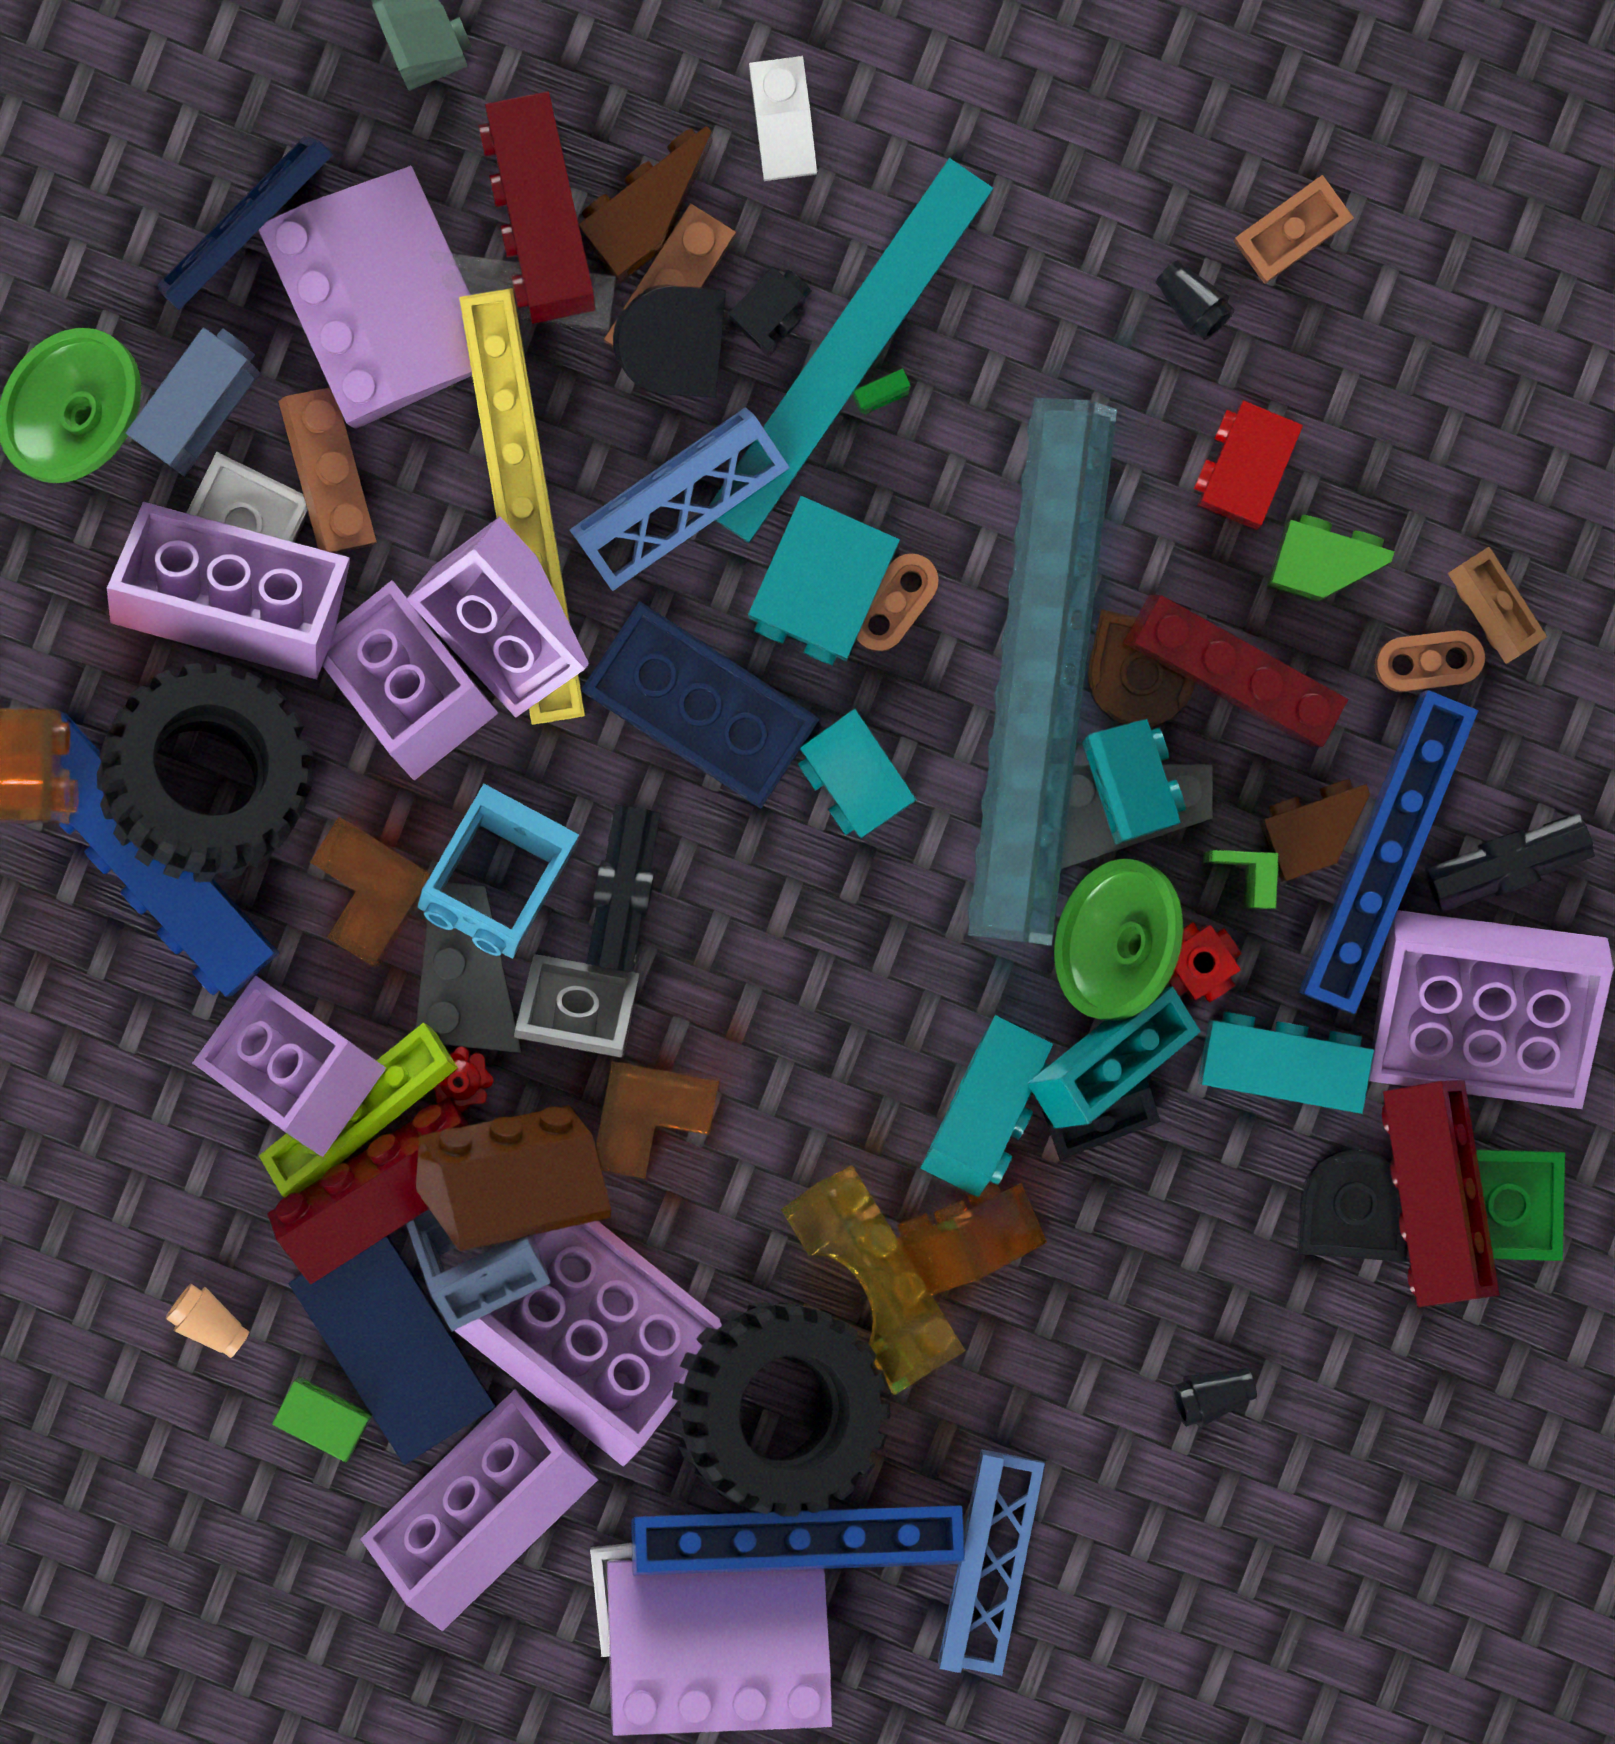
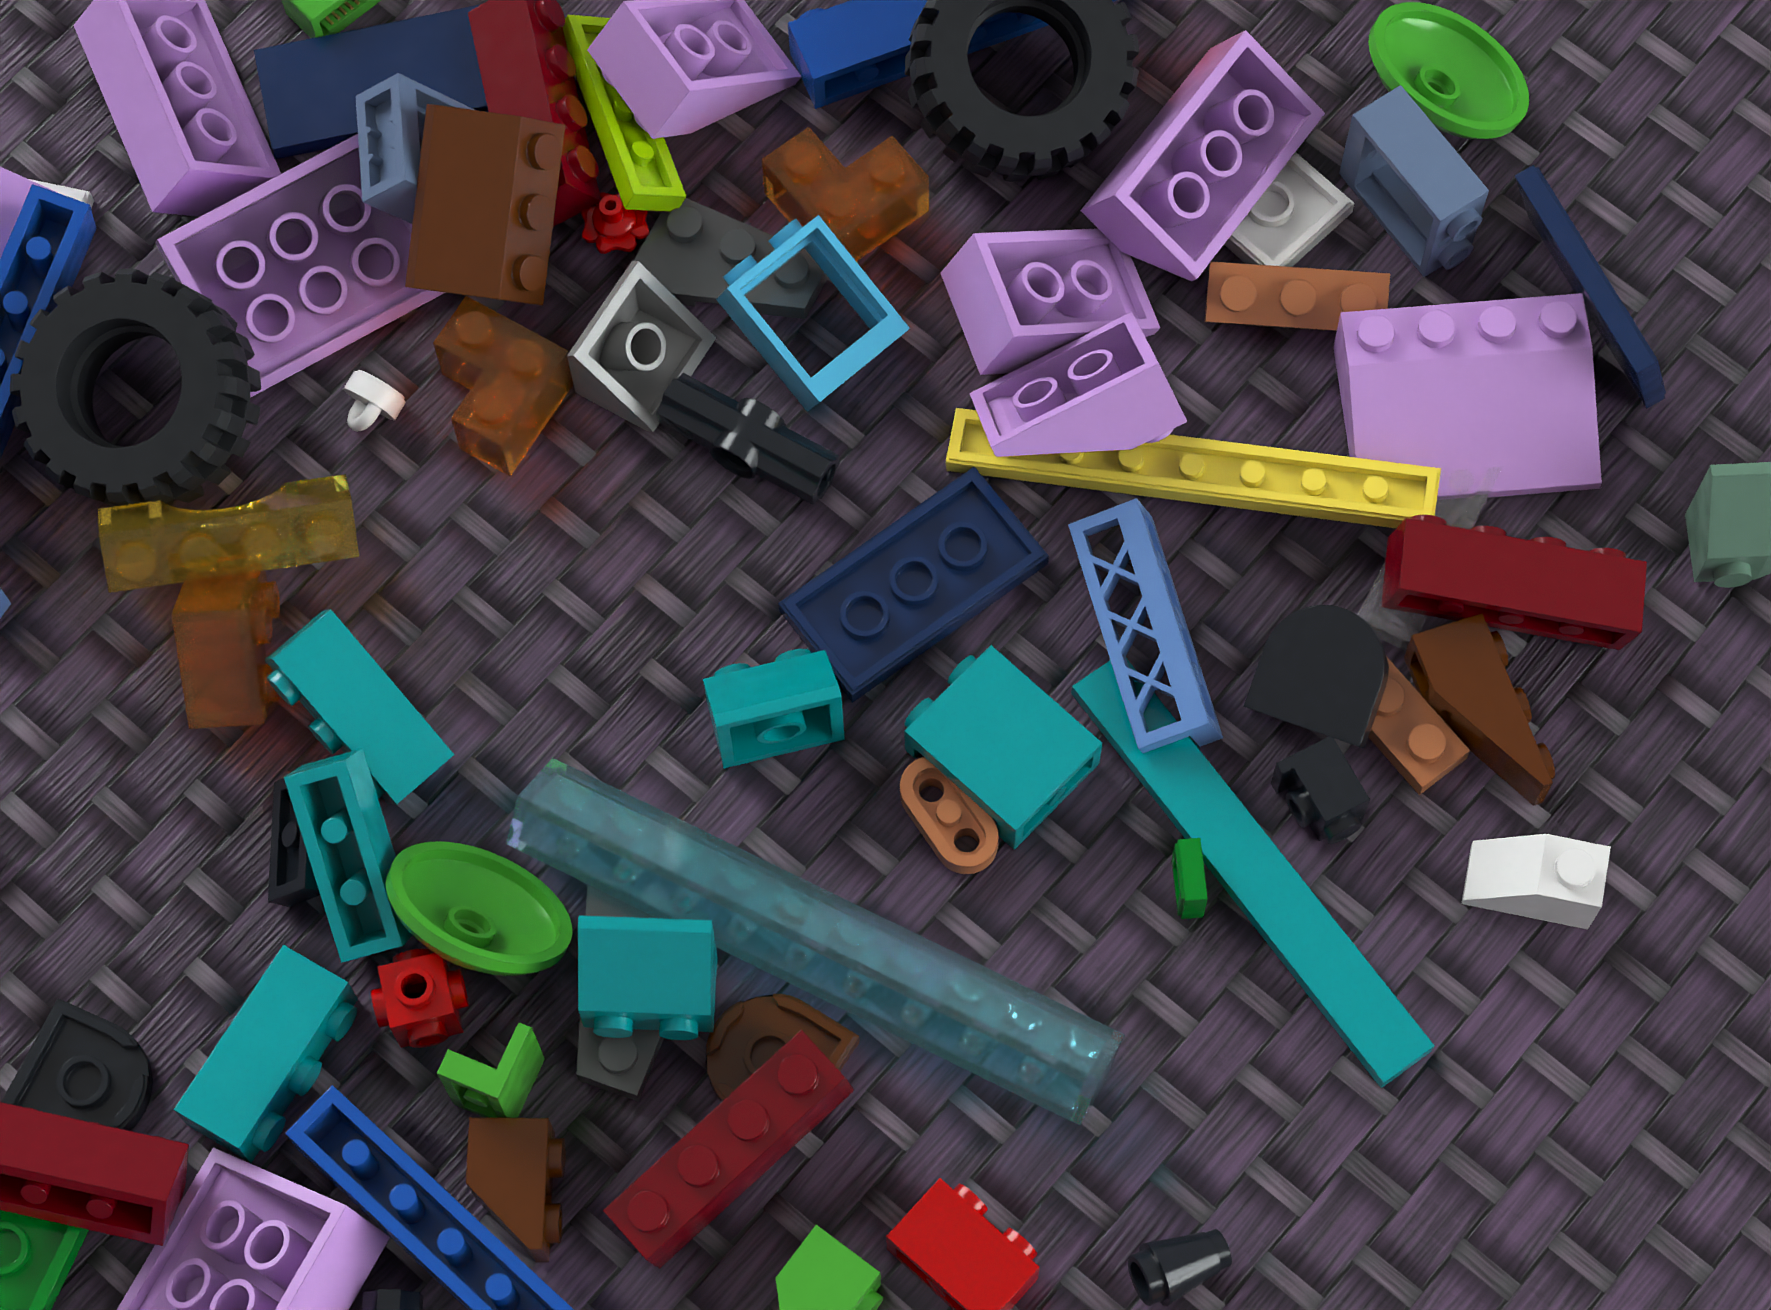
camera: 110 degrees right, 20 degrees down
none -> white tile [343,370,406,432]

